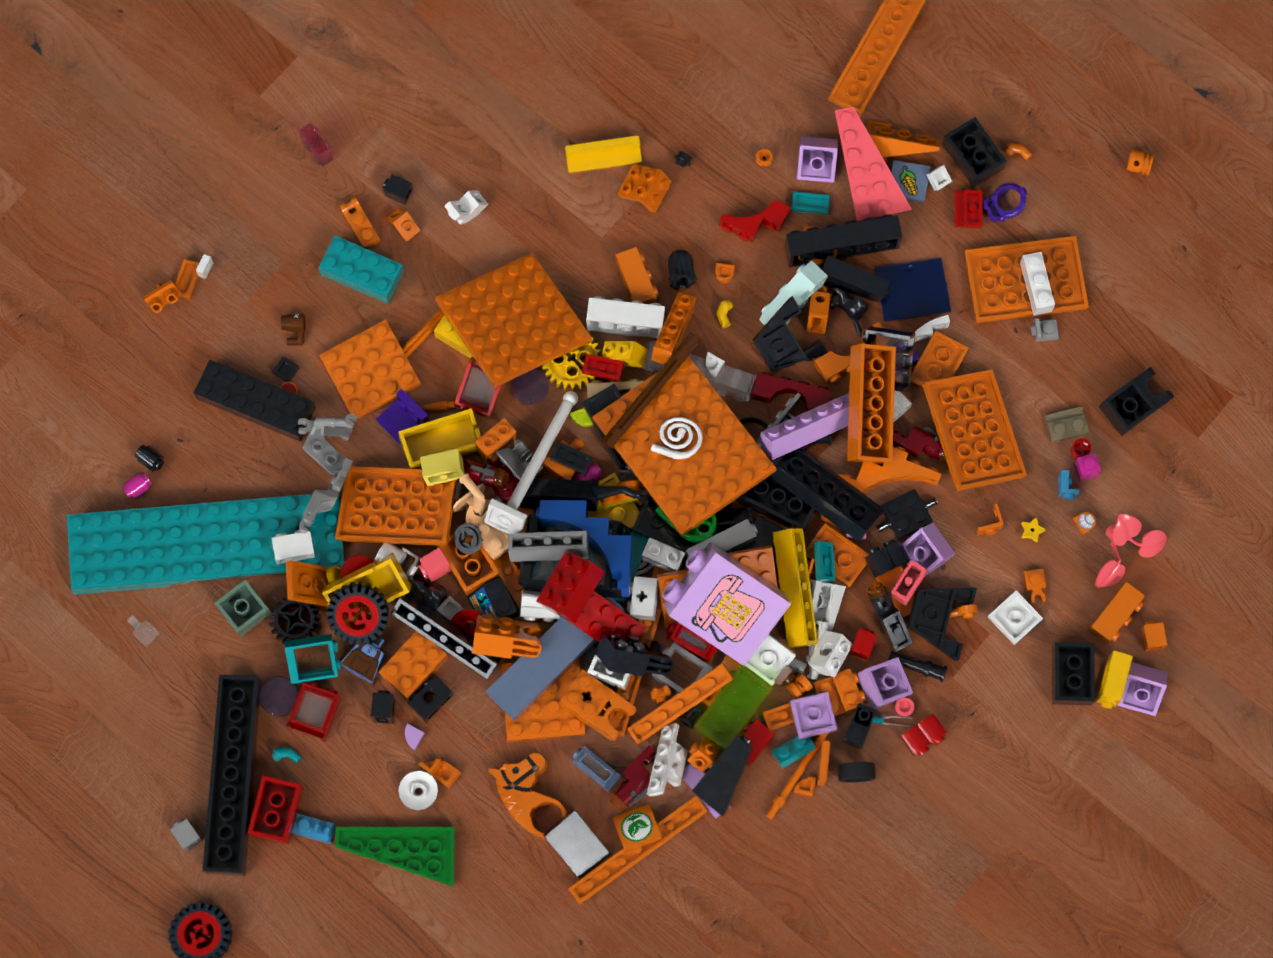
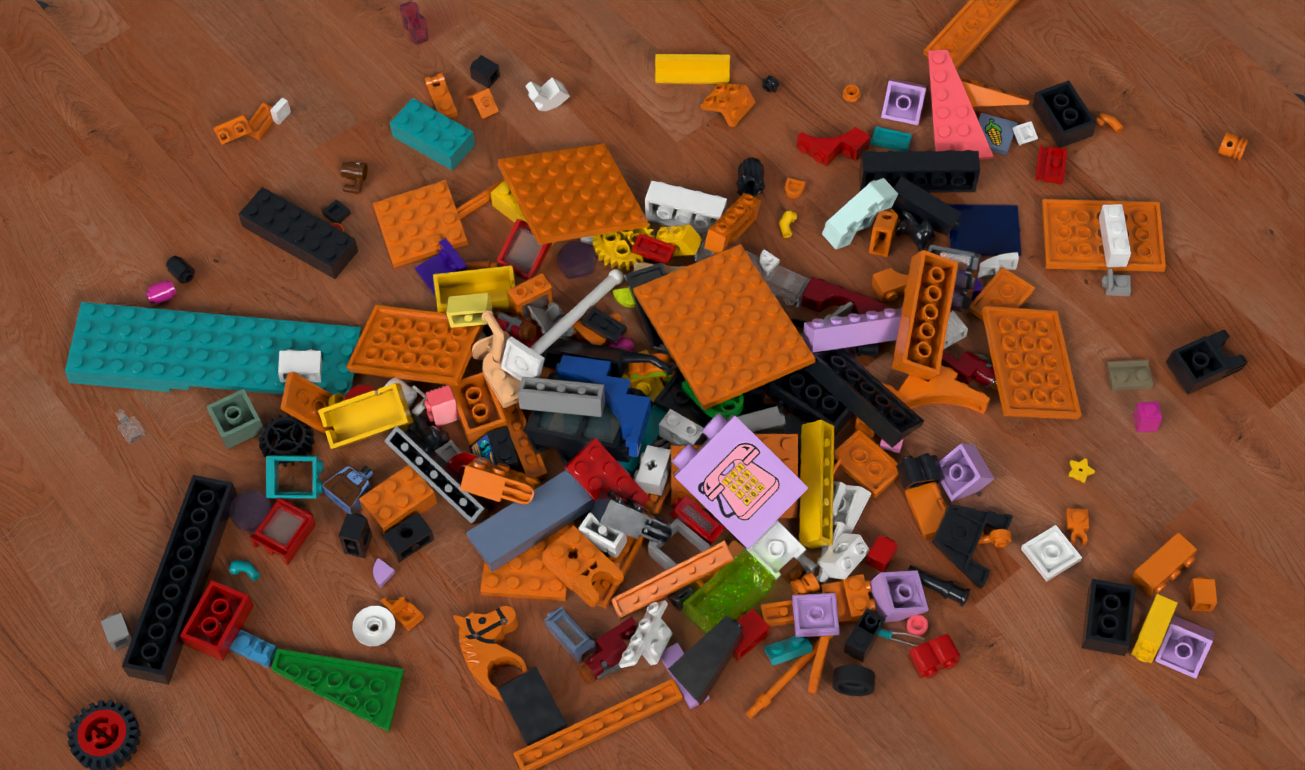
camera: 10 degrees right, 15 degrees down
light grey piece [298,414,357,534] -> none
wheel [327,582,389,645] -> none
black gear [454,523,483,554] -> none
white brick [520,590,560,622] -> none
red brick [536,550,604,623] -> none
reddish brown piece [602,333,701,448] -> none
slope [613,804,662,853] -> none
orange brick [615,247,659,305] -> none
orange plate [650,685,671,704] -> none
white piece [651,417,703,459] -> none
orange brick [687,737,720,772] -> none
black wing [752,296,828,371] -> none
orange tile [793,777,817,797] -> none
teal plate [814,541,836,582] -> none
black plate [868,583,913,652] -> none
black plate [876,489,938,540] -> none
coral brick [890,561,927,606] -> none
orange bracket [976,503,1004,536] -> none
dark purple piece [983,182,1028,222] -> none
dark azure bracket [1058,470,1080,500] -> none
red wheel [1070,438,1092,460] -> none
tile [1072,512,1096,535] -> none
coral plant [1095,513,1167,588] -> none

